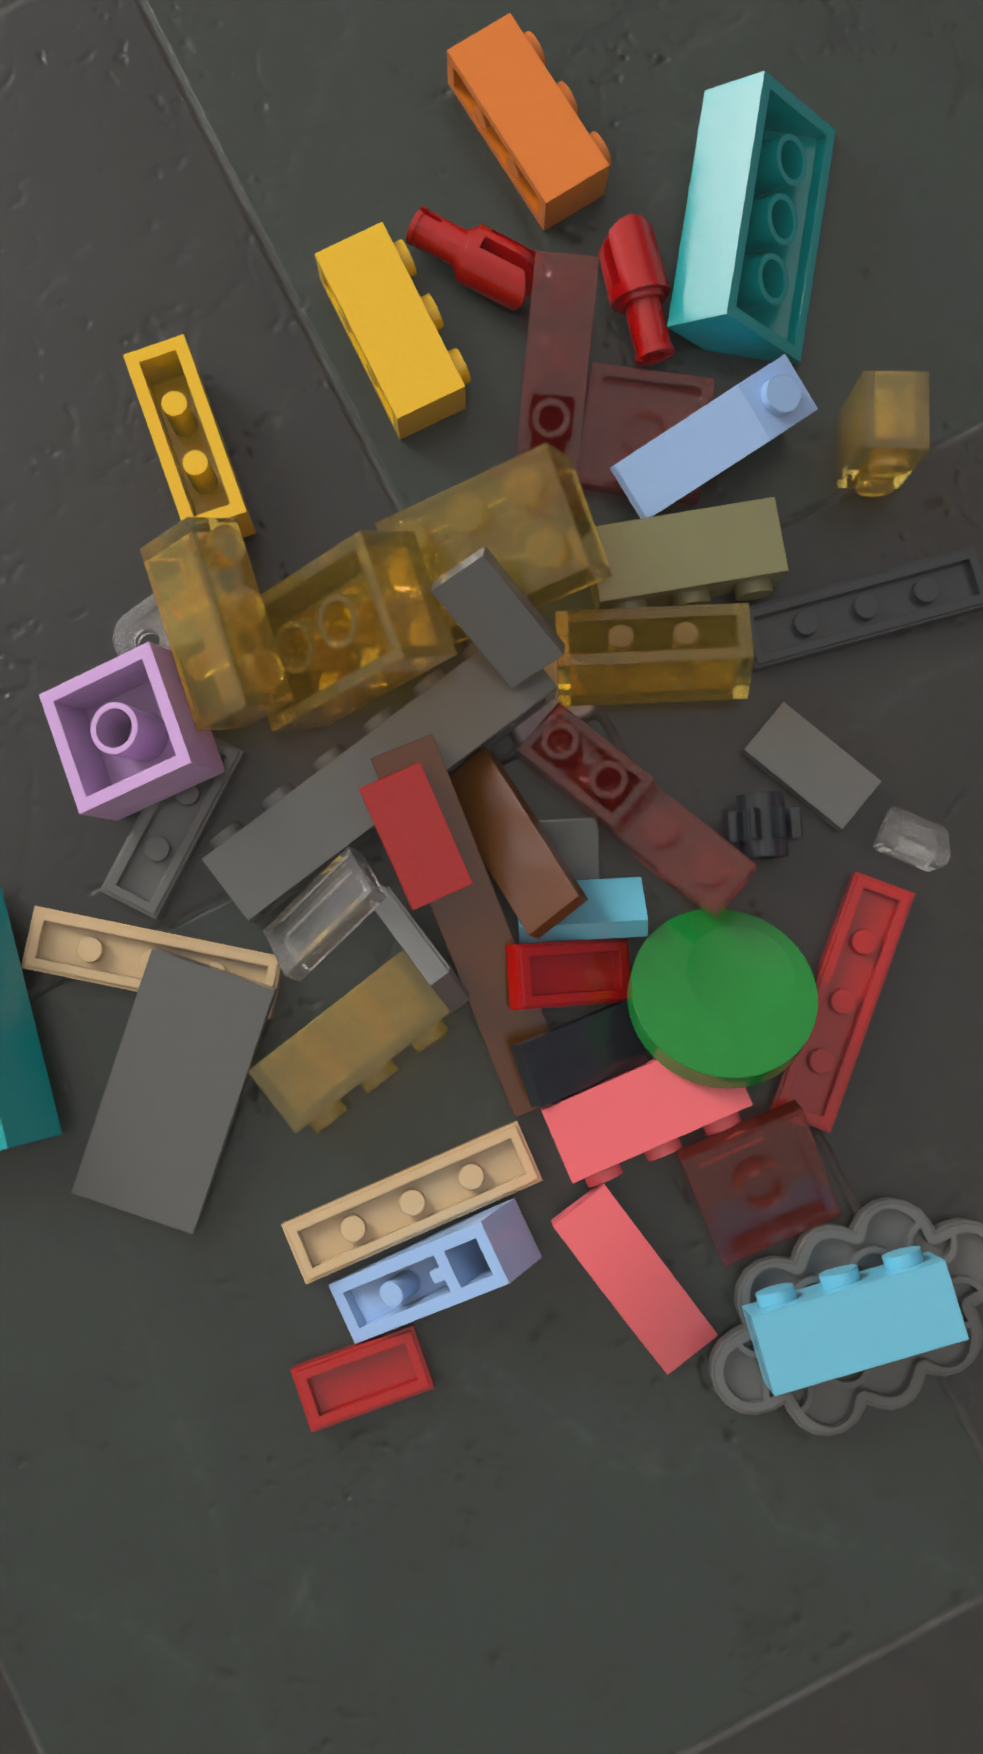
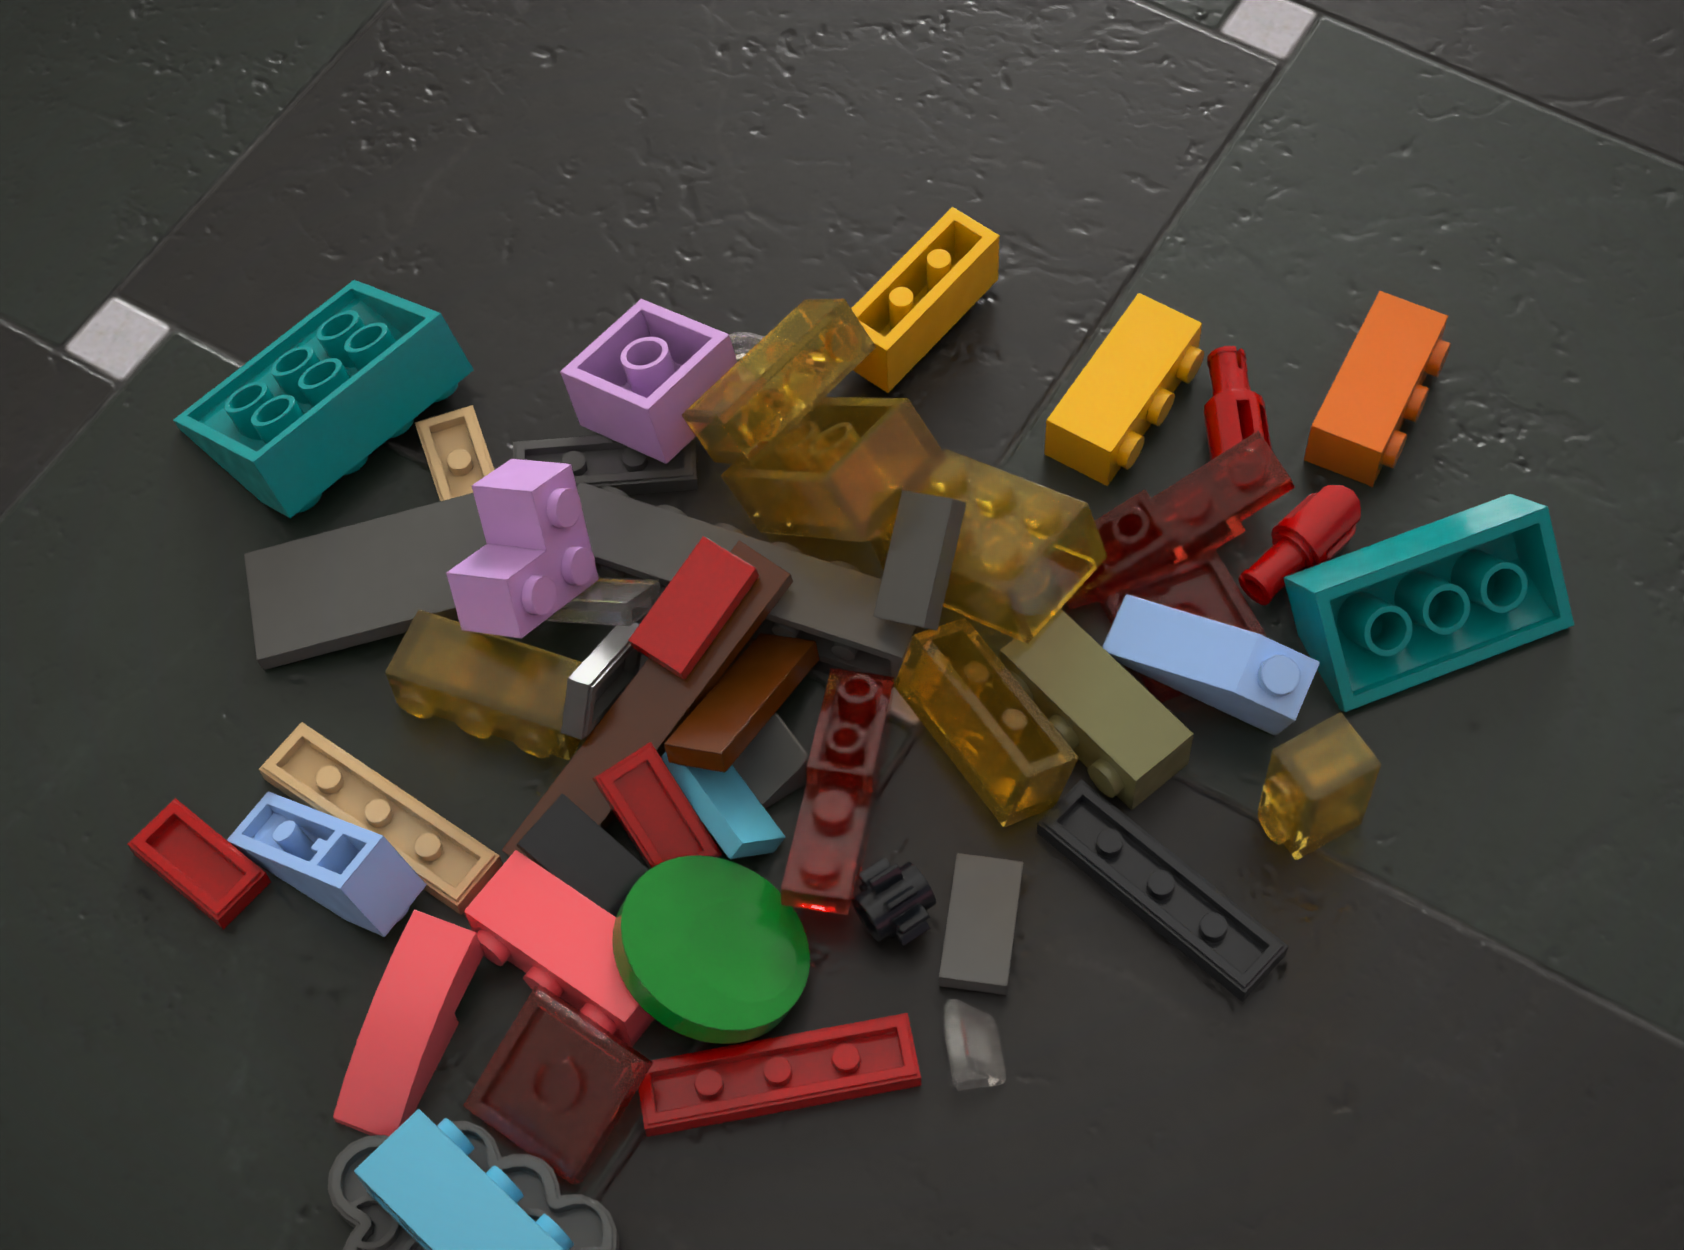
camera: 65 degrees right, 25 degrees down
none -> lavender brick [446,459,599,639]

